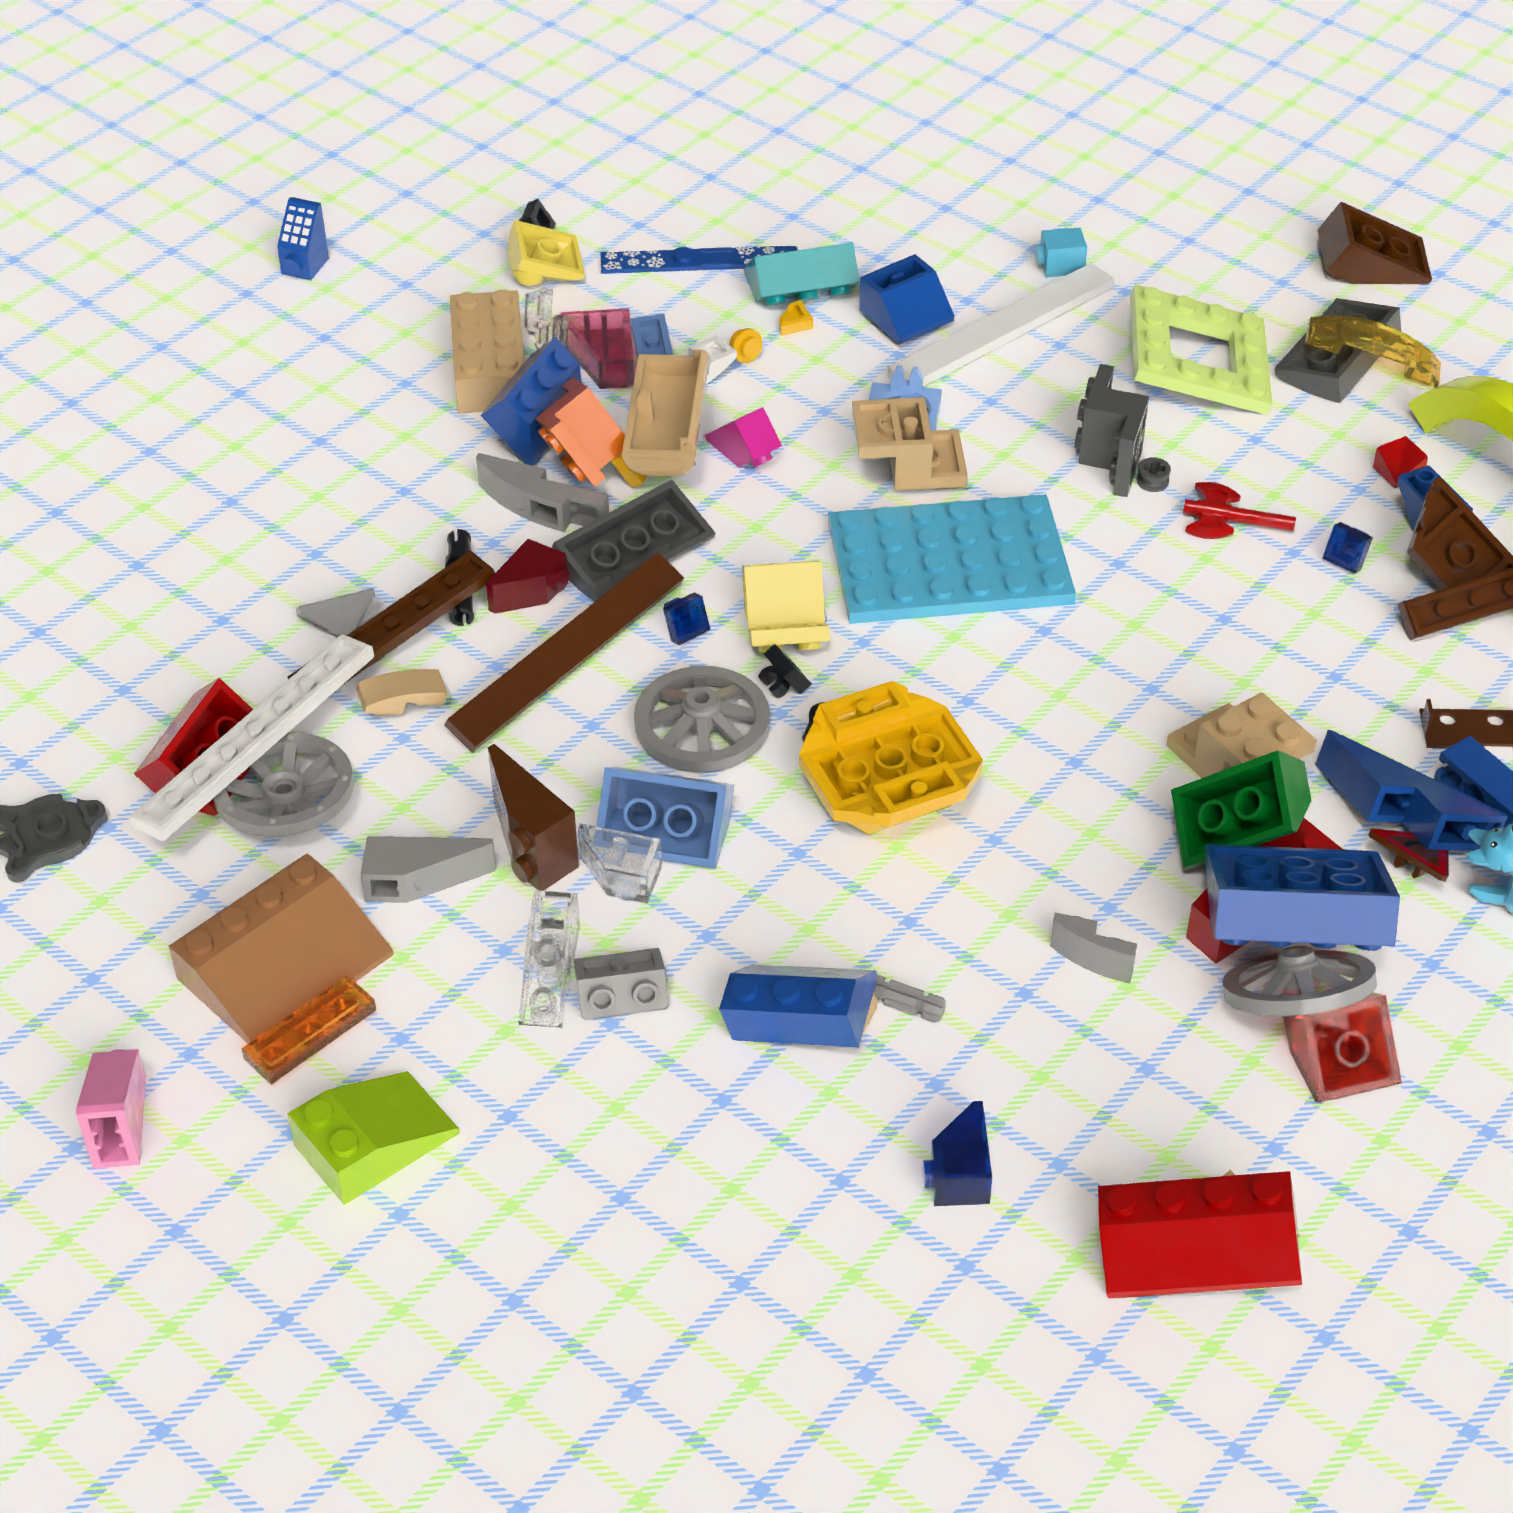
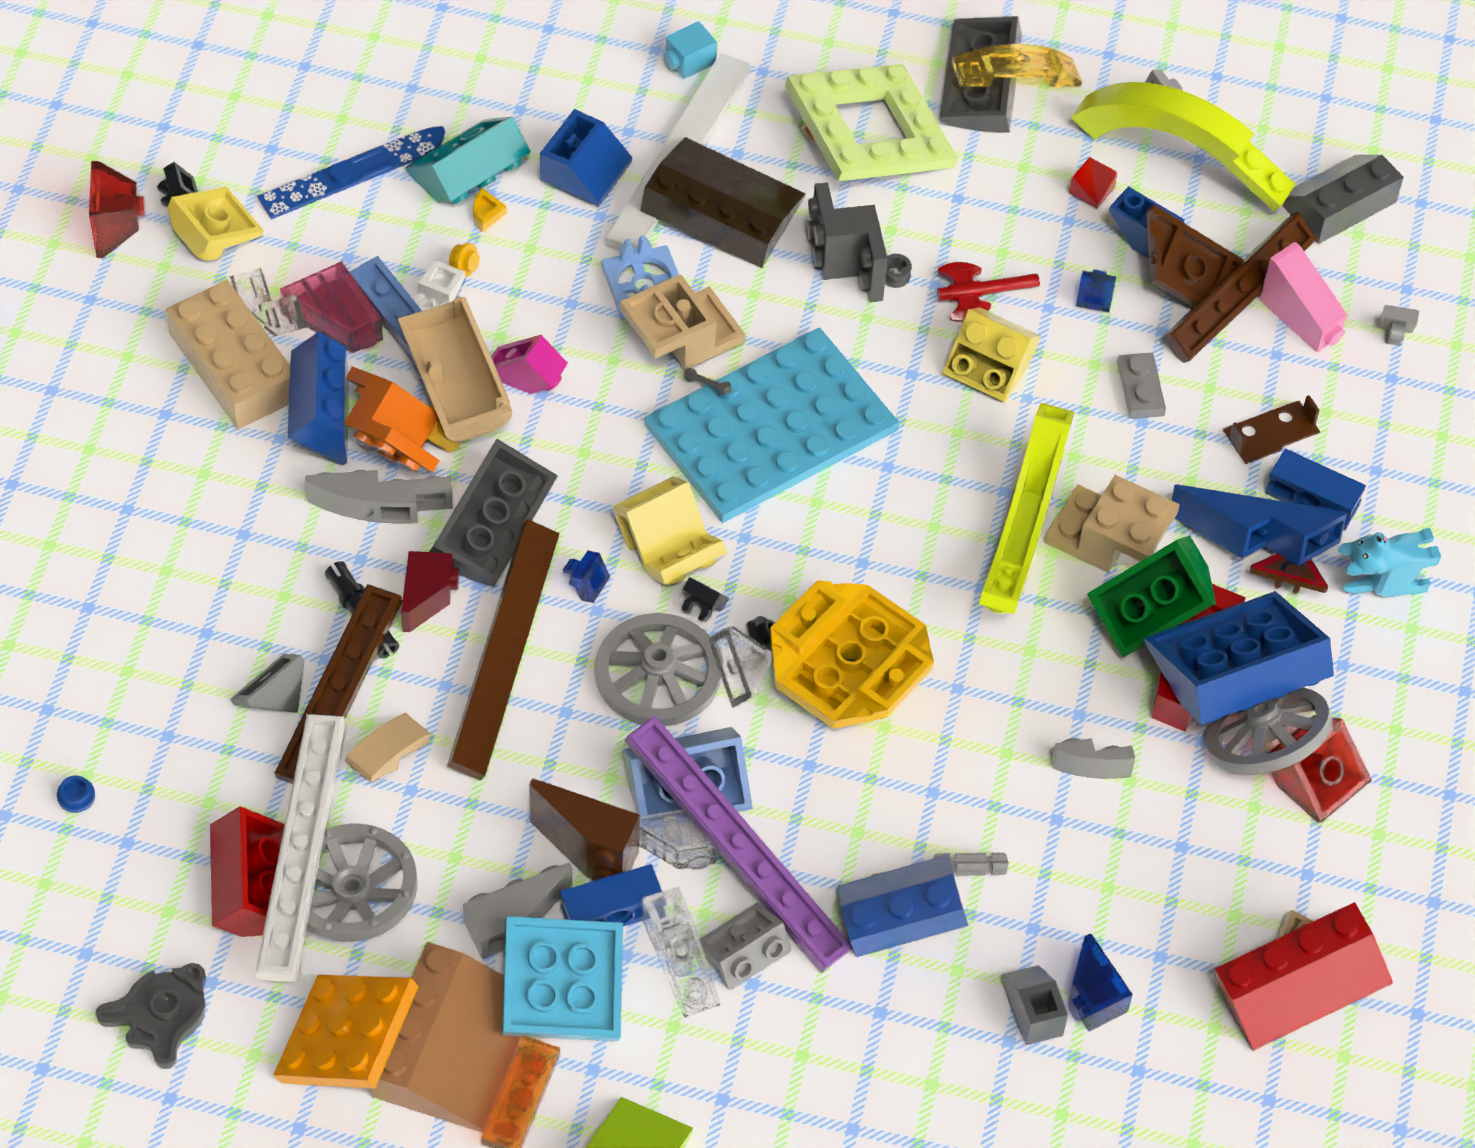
camera: 30 degrees left, 10 degrees up
none -> blue plate [56,775,95,813]
none -> clear red slope [89,161,146,258]
none -> light orange plate [273,974,419,1089]
none -> medium azure plate [501,916,623,1041]
none -> blue piece [560,864,664,927]
none -> medium lavender tile [624,716,853,973]
none -> dark brown slope [640,137,806,268]
none -> dark grey hinge [684,368,732,395]
none -> clear slope [708,626,772,708]
none -> light yellow slope [942,307,1041,402]
none -> neon yellow arch [979,402,1075,614]
none -> dark grey slope [1001,965,1068,1045]
none -> light grey plate [1117,352,1166,419]

